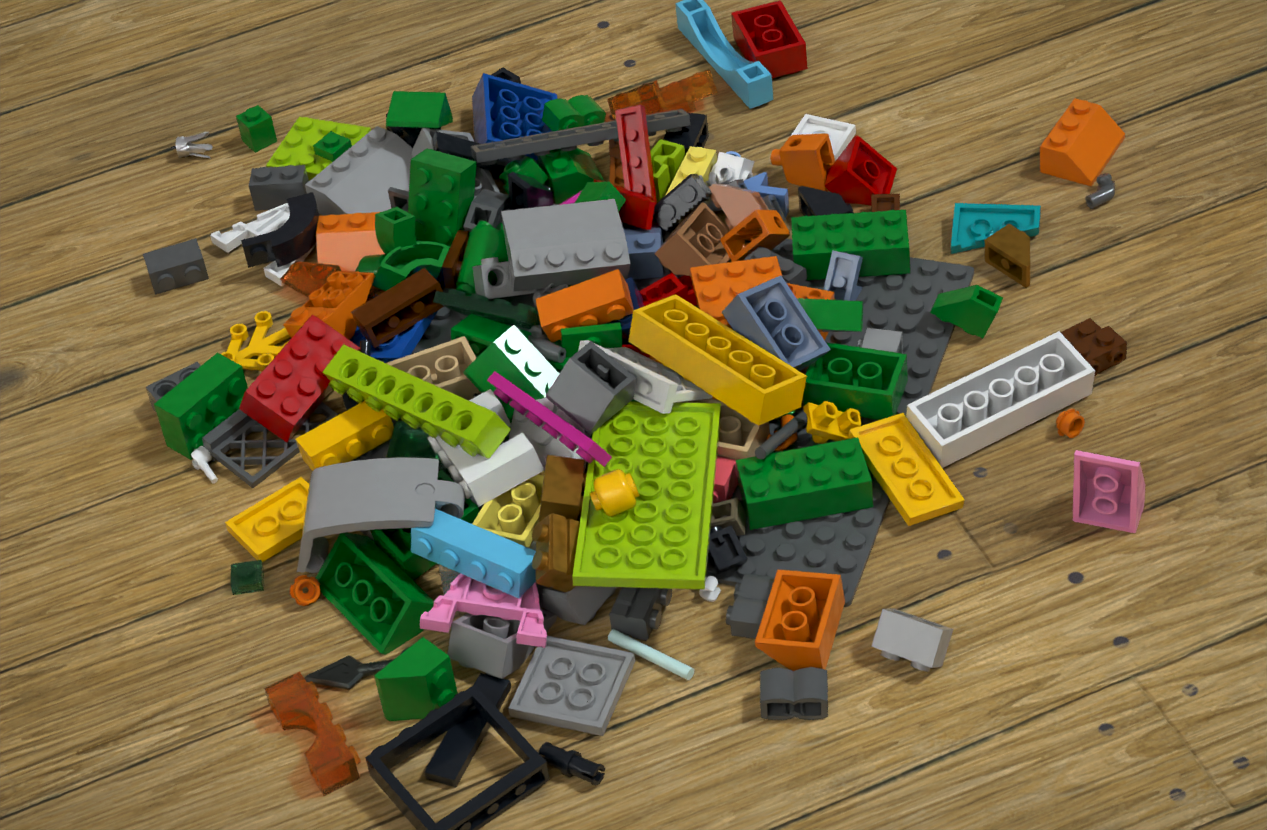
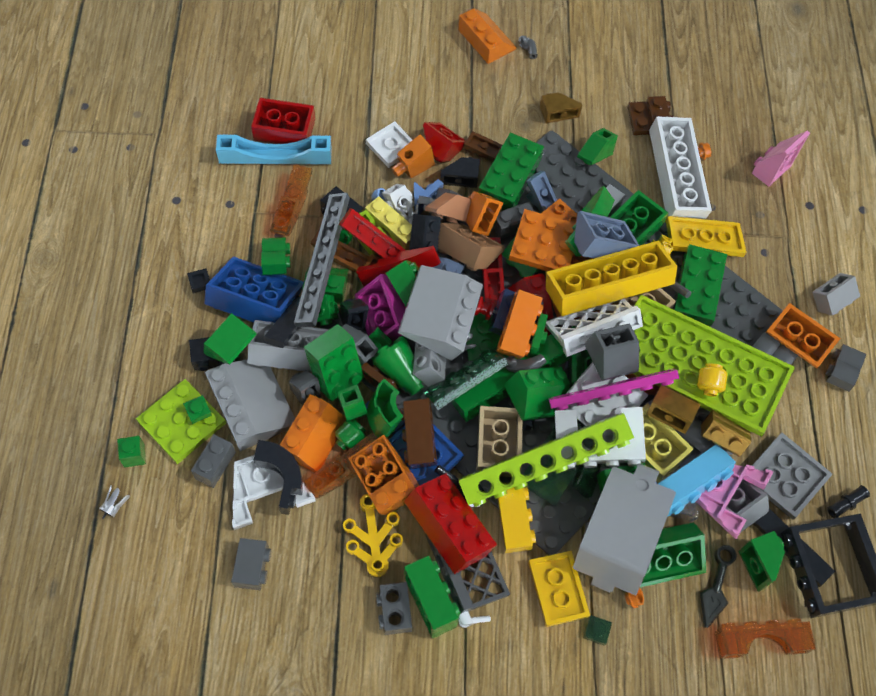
camera: 75 degrees left, 20 degrees up
light aqua bar [608,629,694,680] -> none
teal wing [951,203,1041,254] -> none

